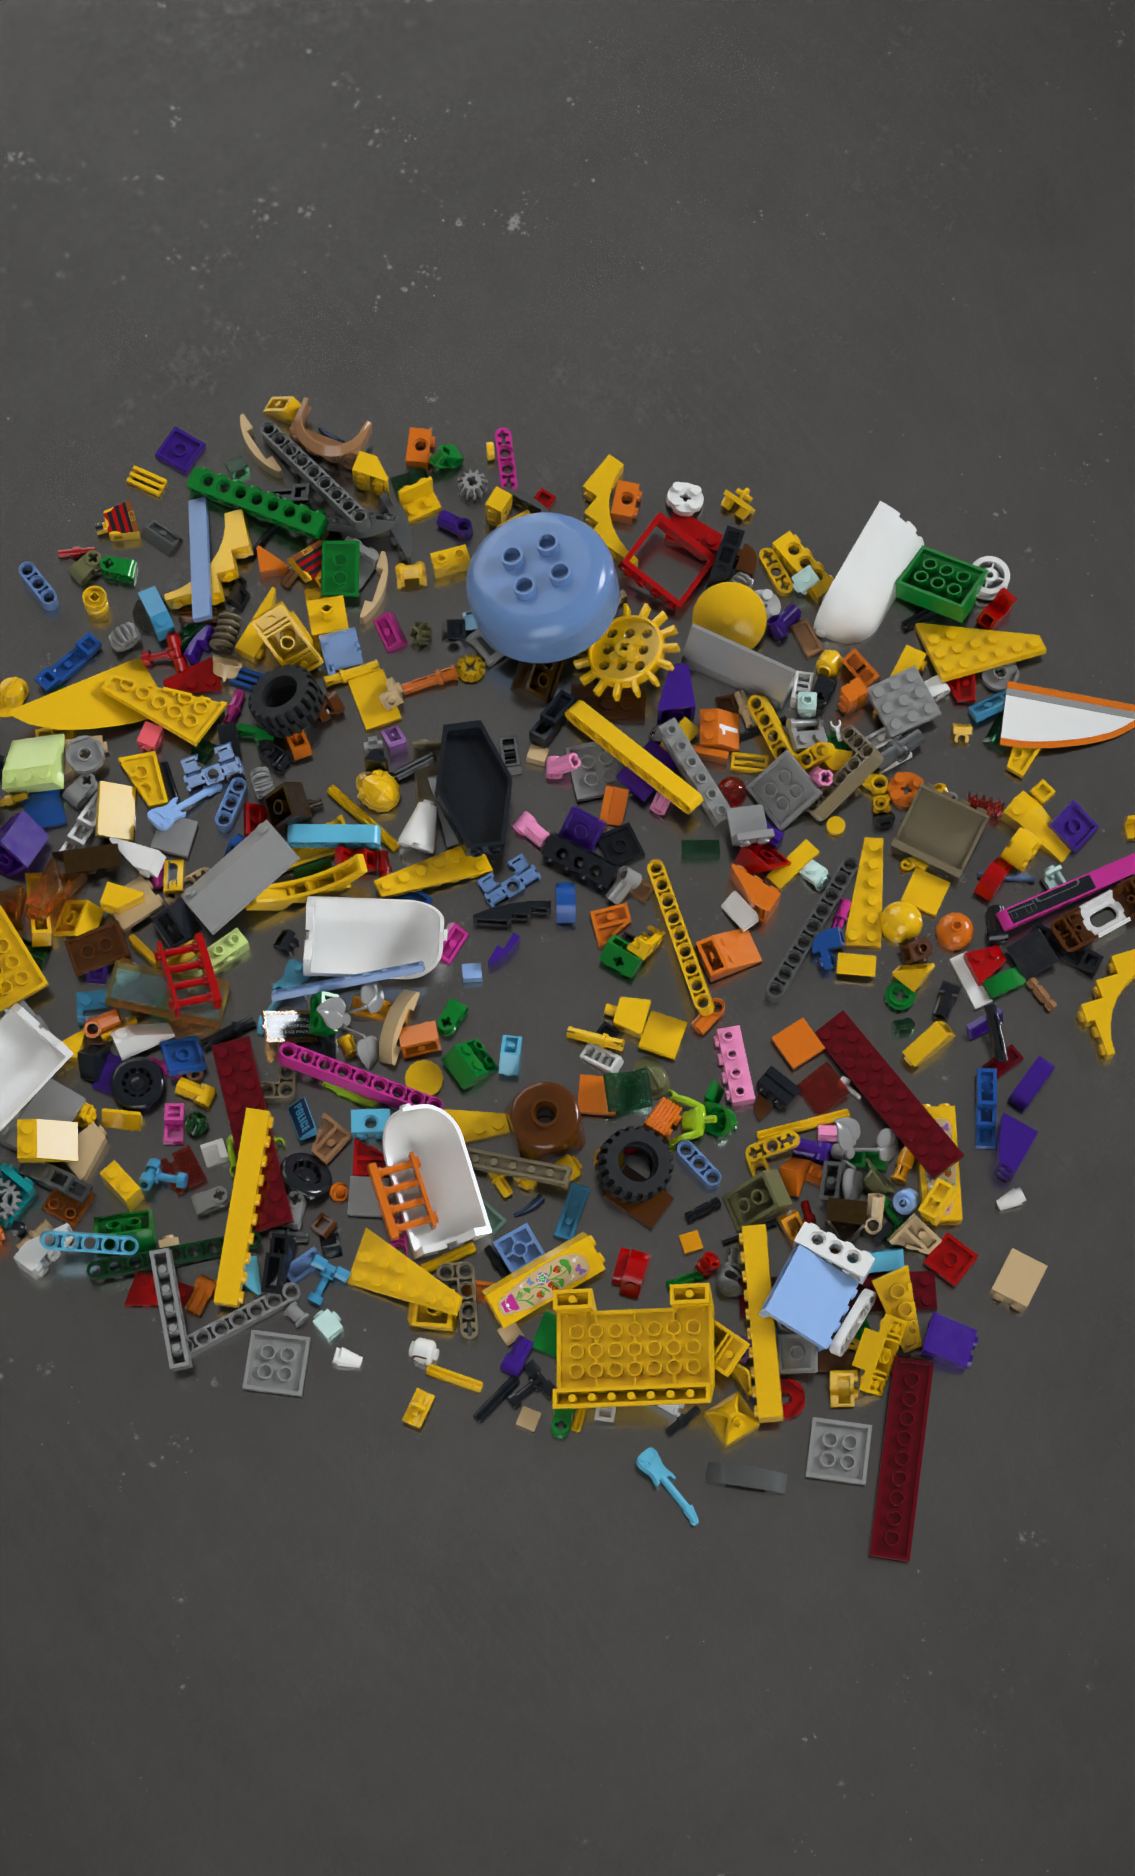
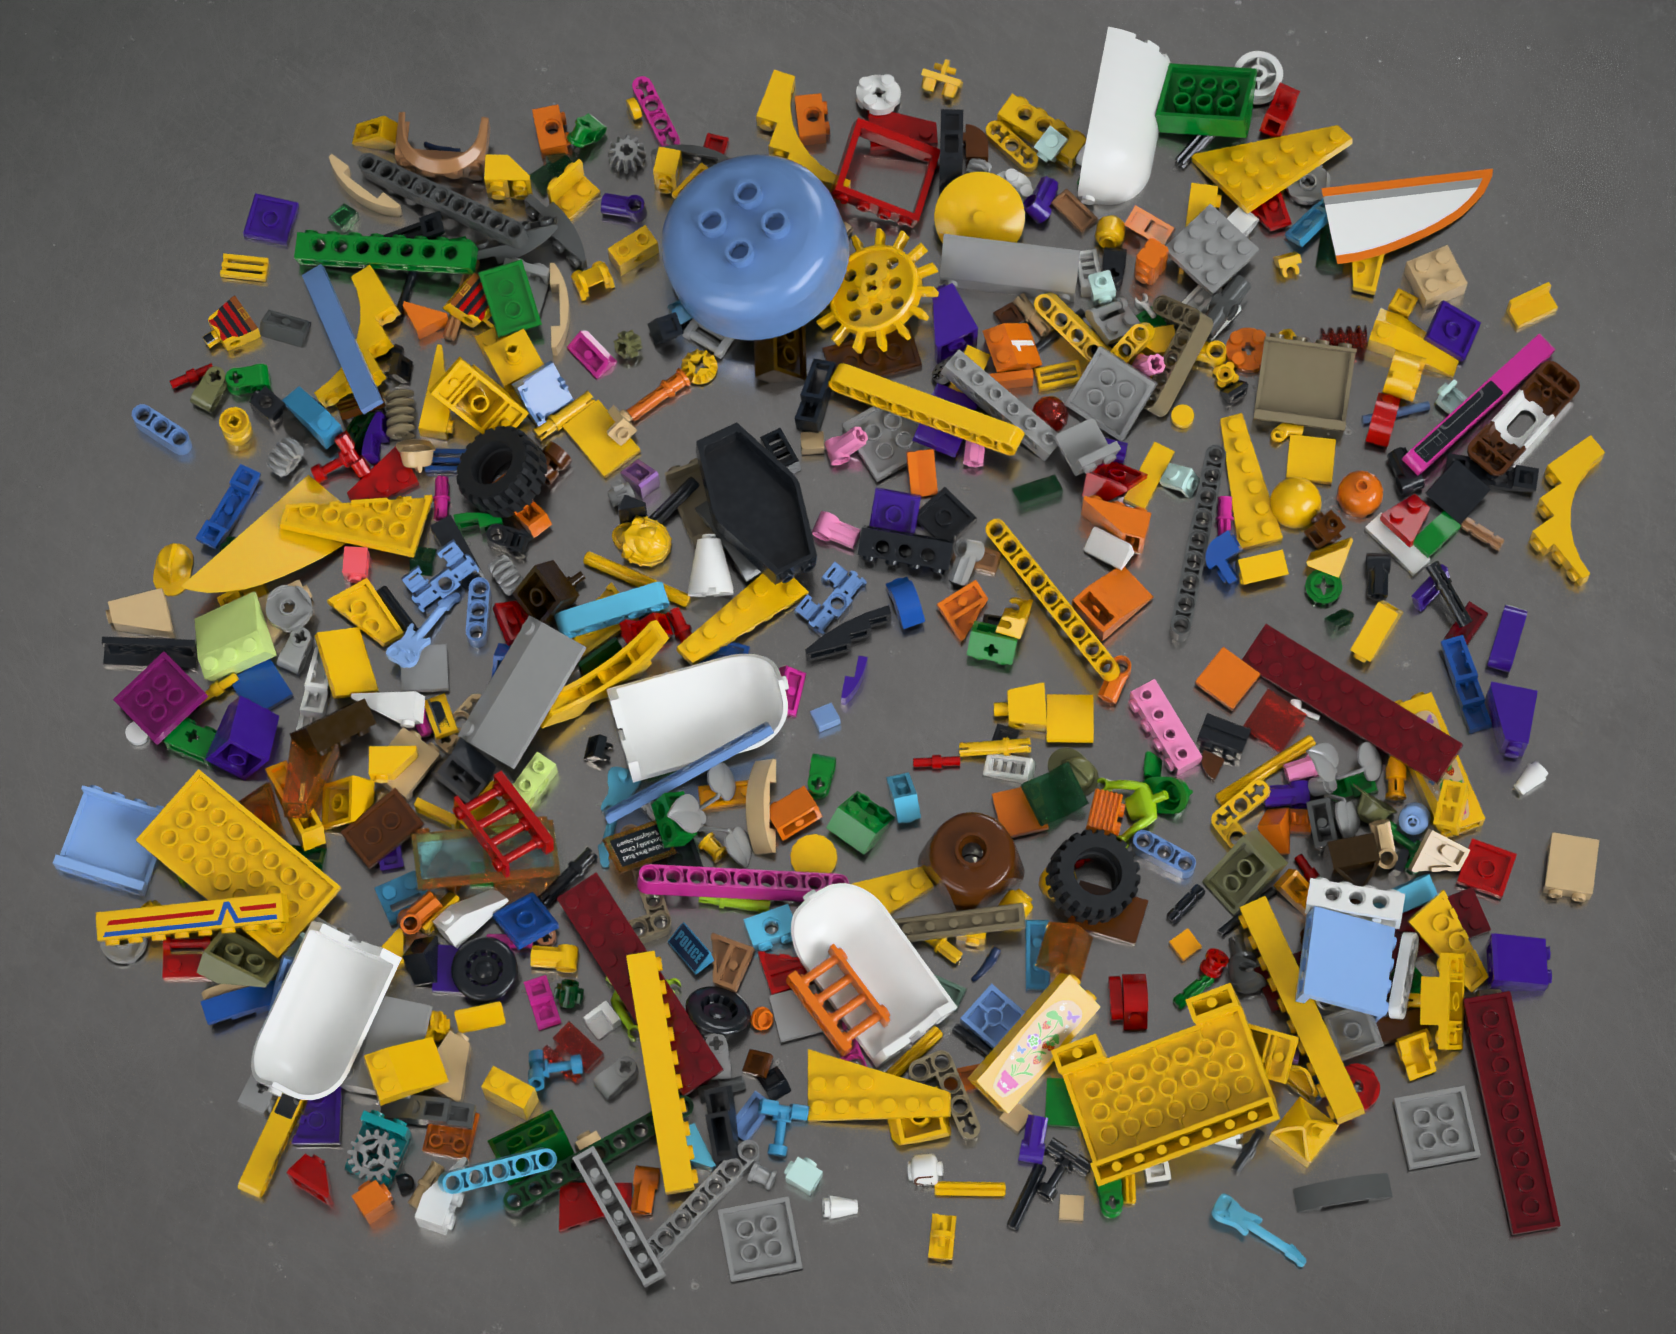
camera: 15 degrees left, 0 degrees up
none -> black brick [249,386,287,427]
none -> red bar [913,755,960,769]
none -> clear orange slope [1035,922,1093,980]
none -> tan brick [1404,245,1468,311]

